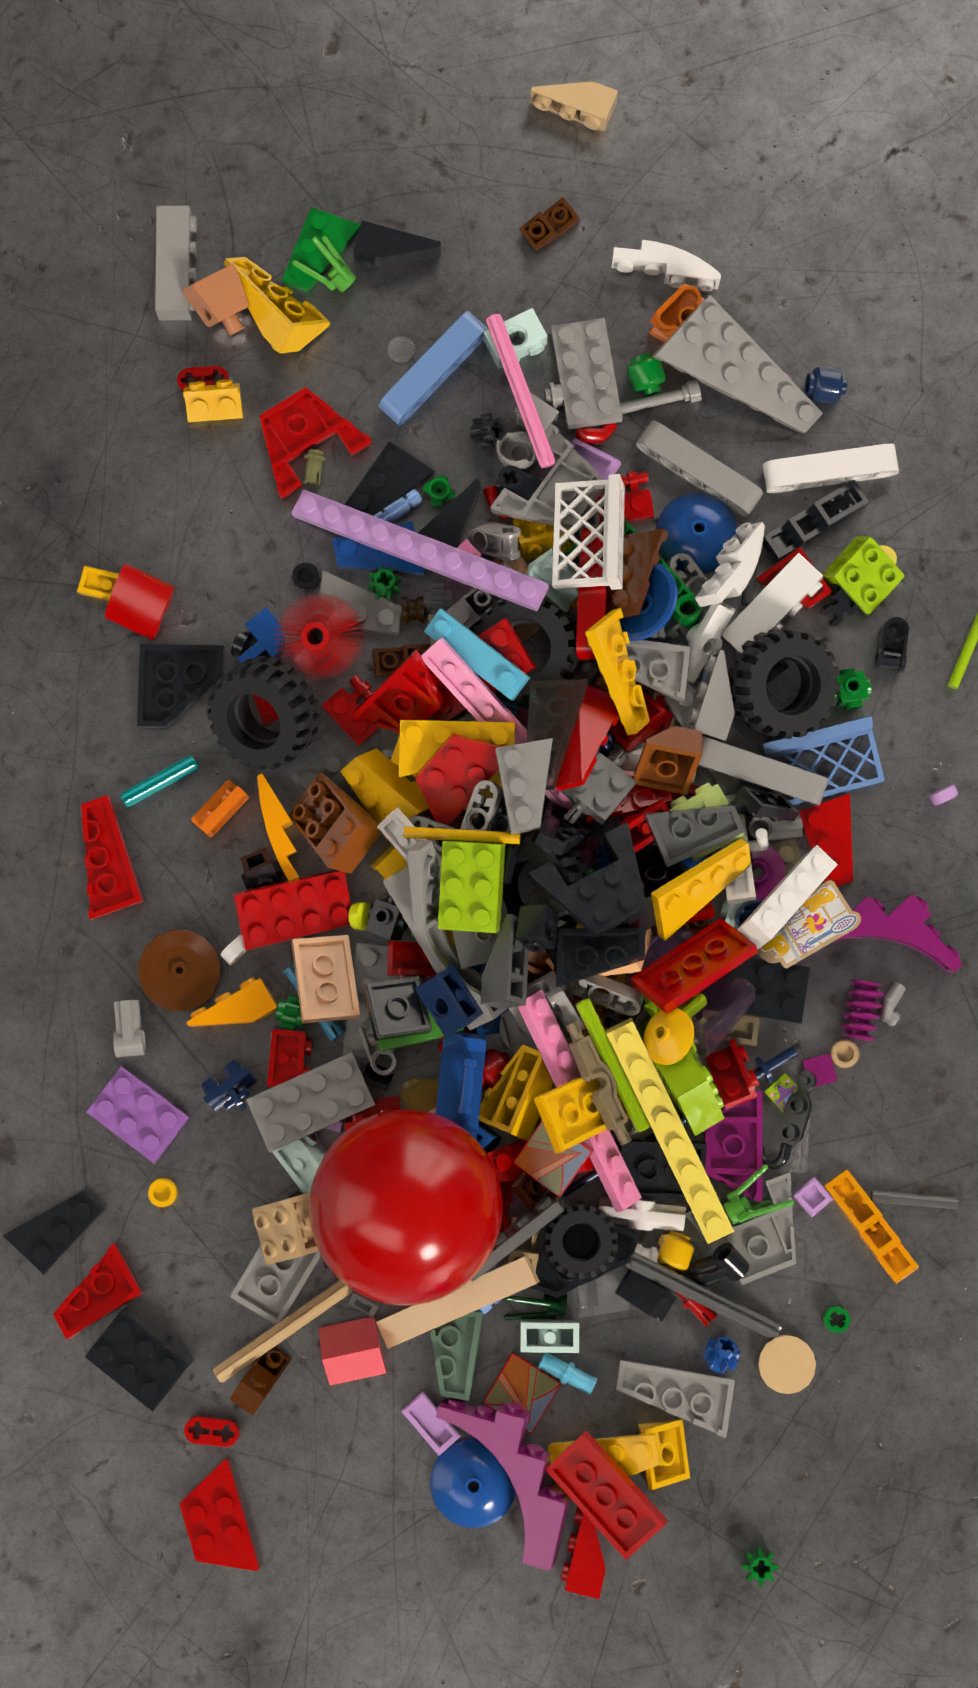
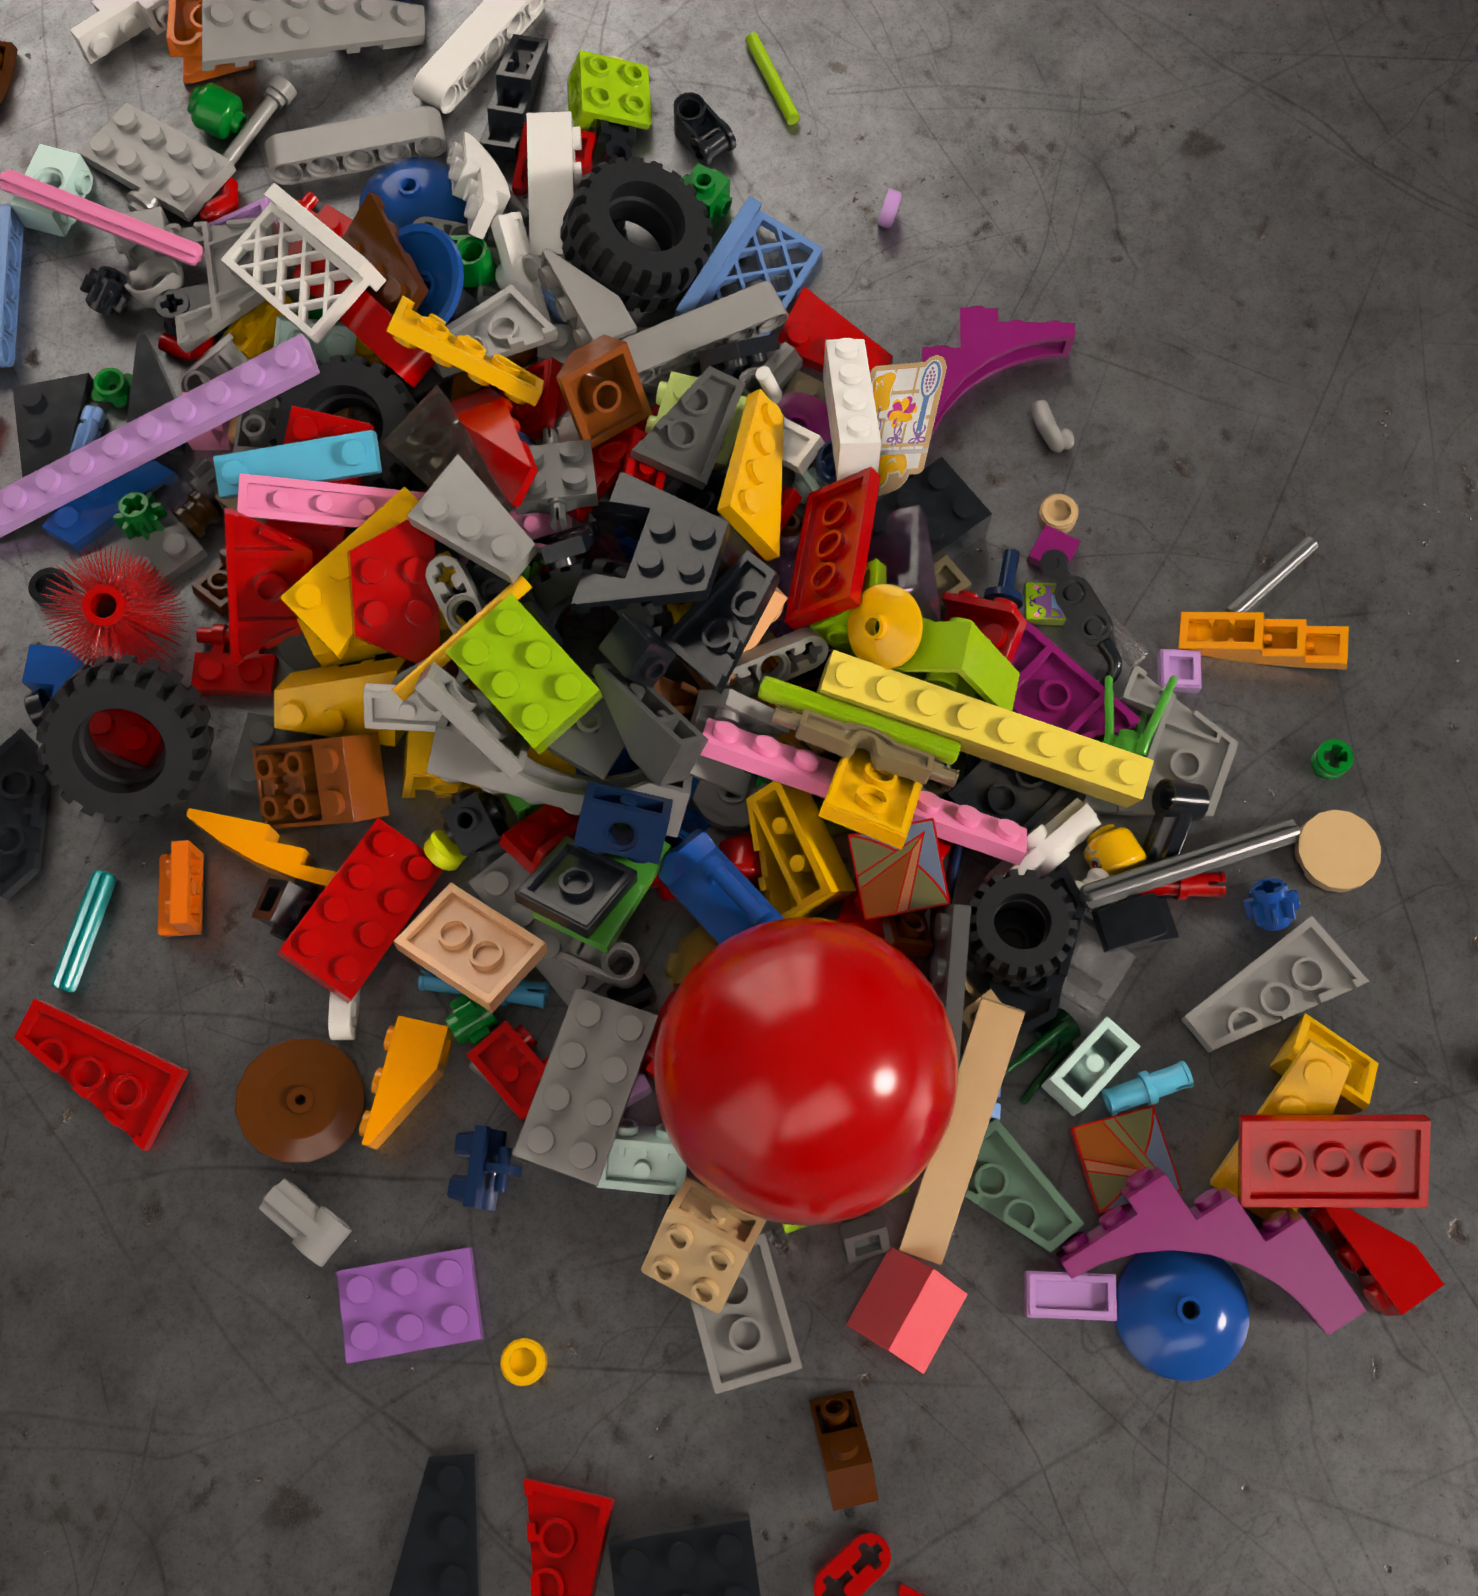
camera: 45 degrees left, 10 degrees down
tan axle [213,1280,353,1383] -> none
magenta piece [840,979,885,1042] -> none

